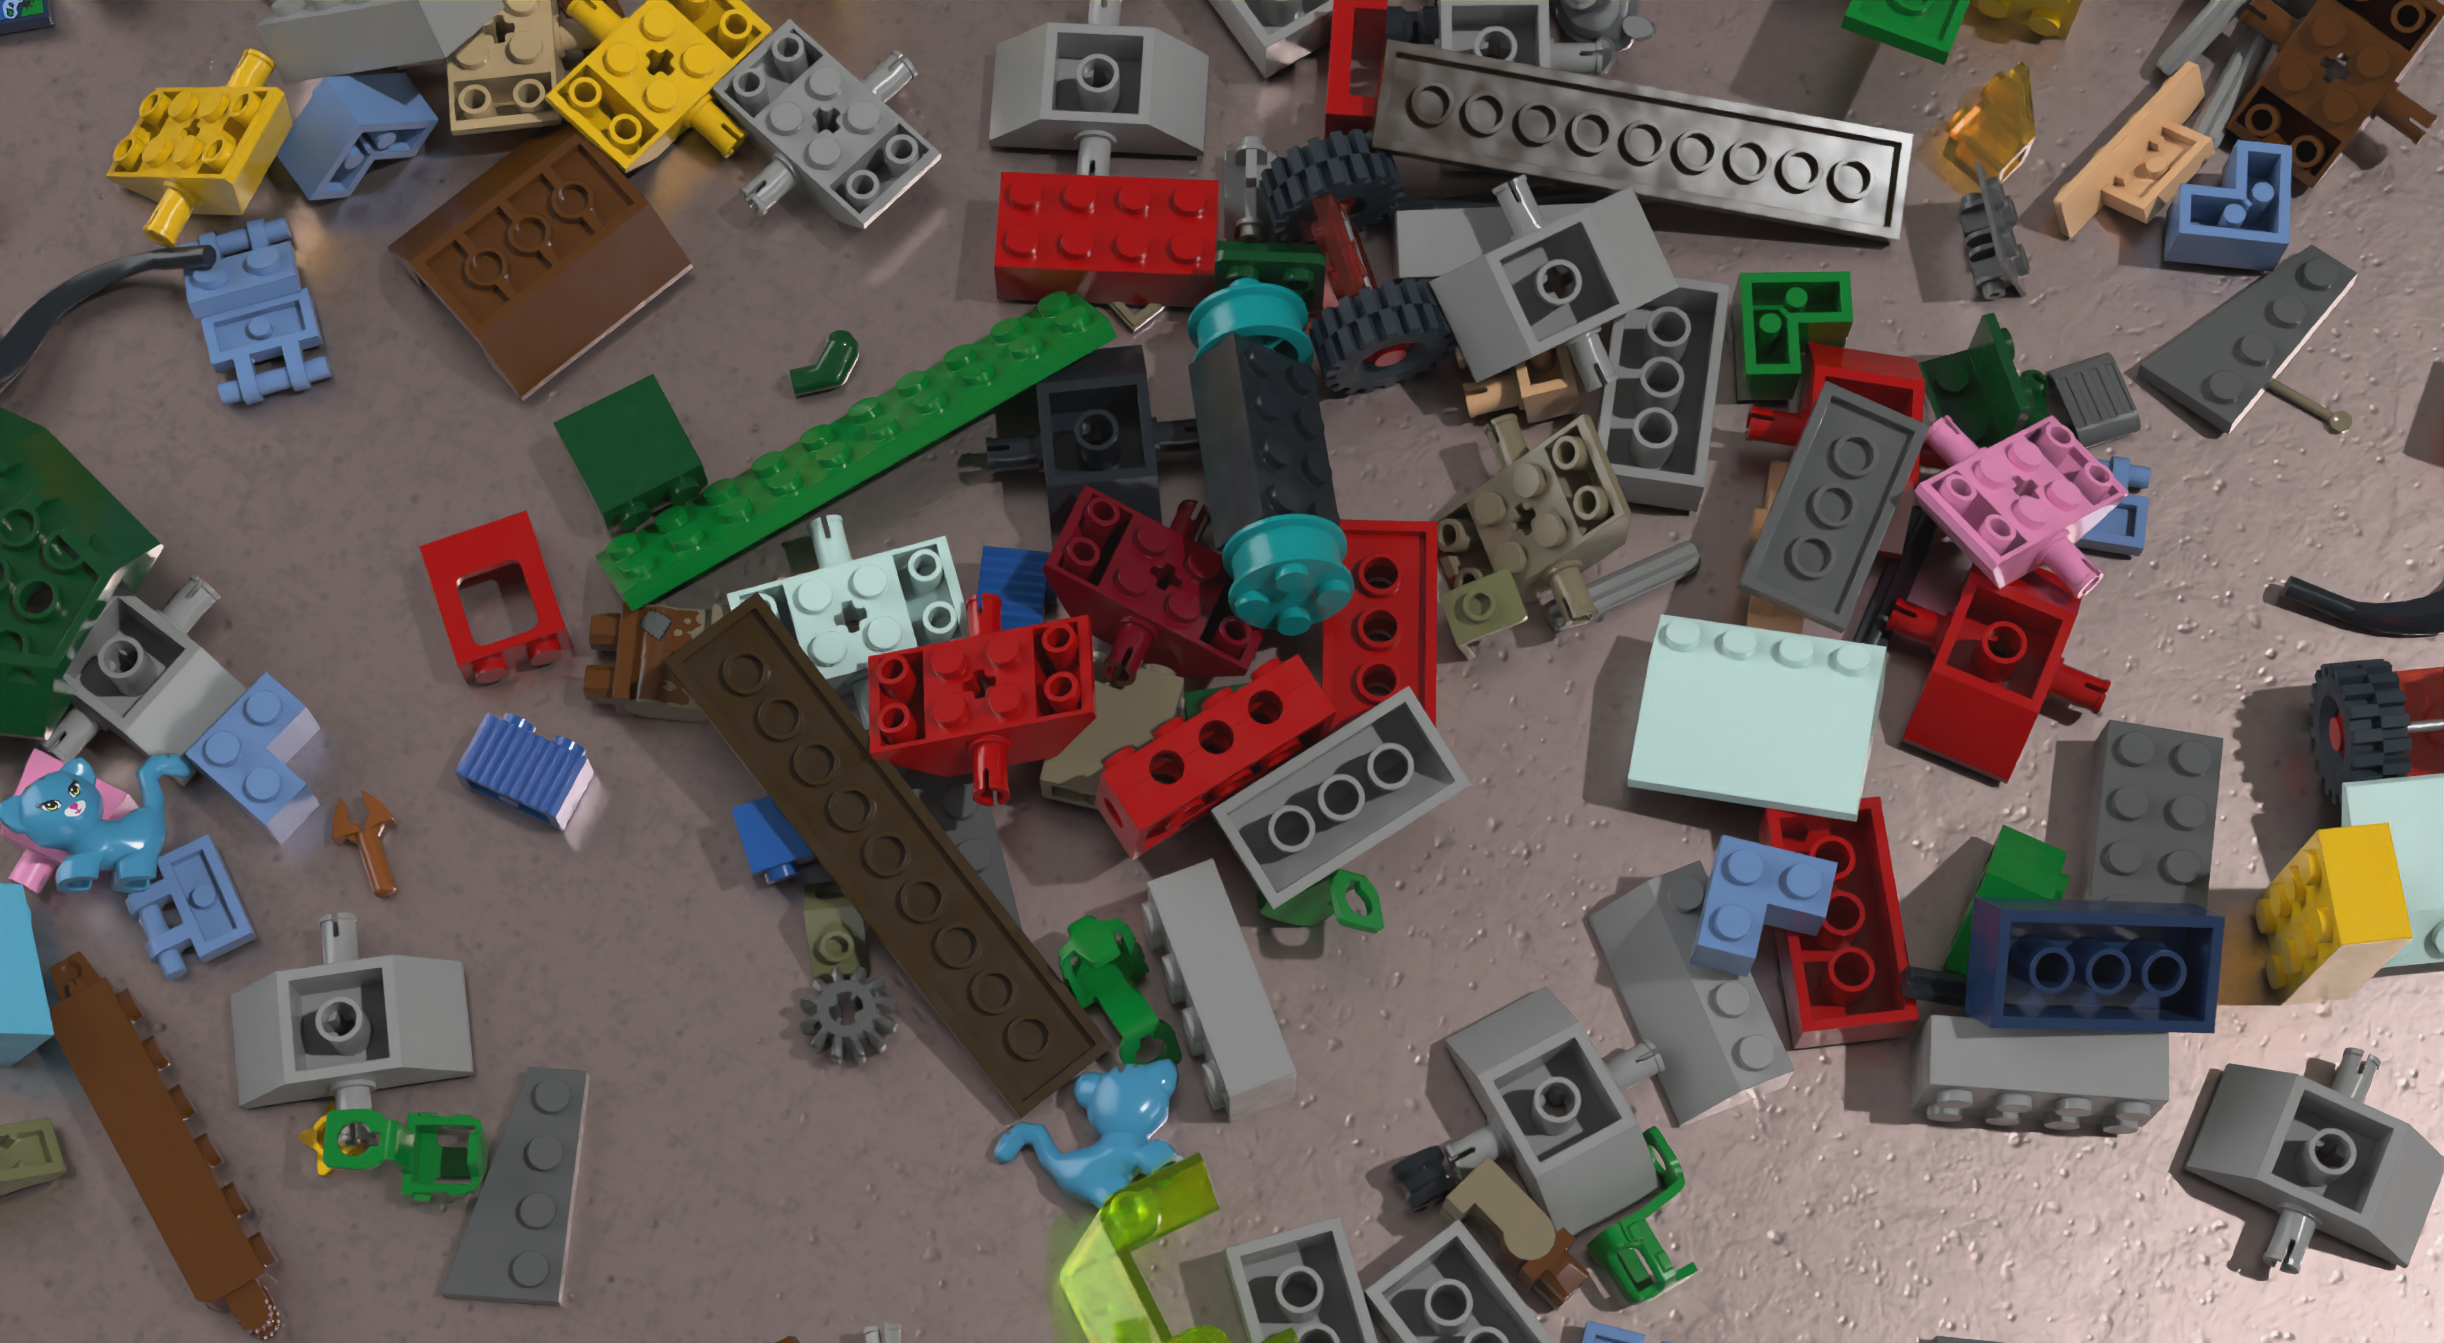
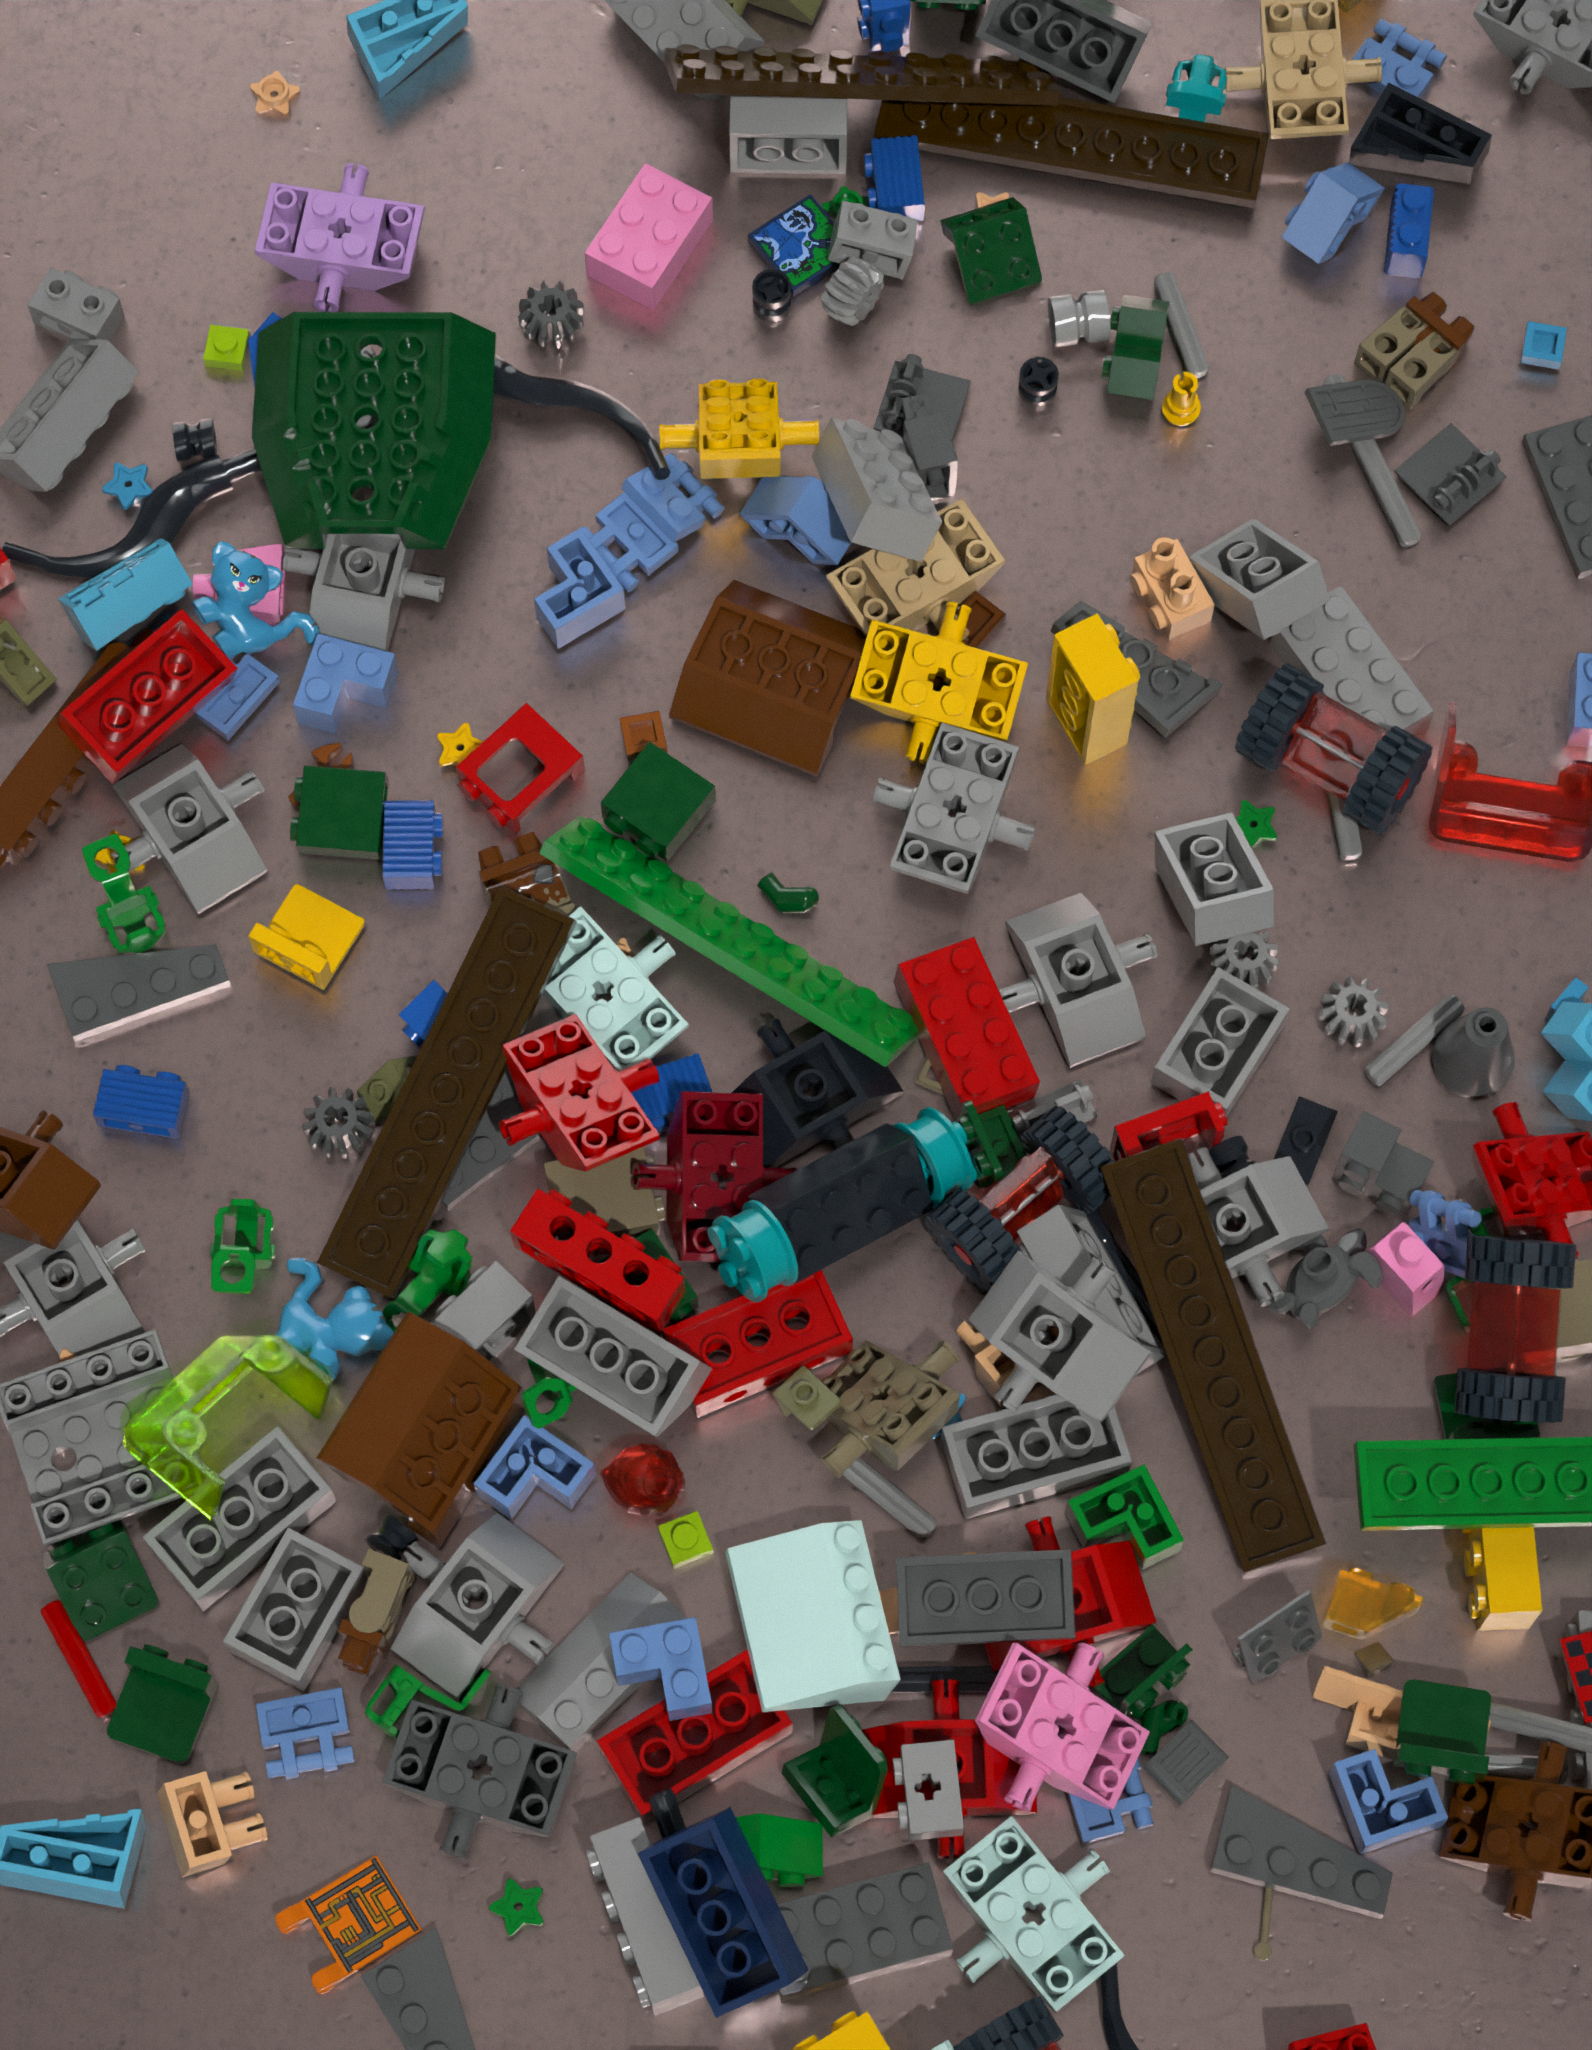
camera: 65 degrees right, 0 degrees up
none -> red brick [57,609,238,784]
none -> blue brick [93,1065,190,1140]
none -> green piece [210,1199,276,1294]
none -> yellow bracket [248,884,365,990]
none -> dark green brick [290,765,389,860]
none -> reddish brown slope [316,1312,525,1549]
none -> dark grey slope [382,1683,578,1860]
none -> yellow plate [437,722,484,767]
none -> medium blue brick [474,1415,596,1520]
none -> green plate [489,1878,544,1936]
none -> medium blue brick [534,528,626,649]
none -> clear red hair [600,1443,686,1516]
none -> dark orange plate [620,710,667,761]
none -> lime plate [658,1510,714,1569]
none -> black wheel [752,269,791,322]
none -> dark green bracket [781,1705,888,1838]
none -> light grey brick [893,1740,964,1841]
none -> light aqua slope [943,1816,1125,2013]
none -> dark tan piece [1354,1642,1394,1677]
none -> dark green bracket [1393,1679,1491,1784]

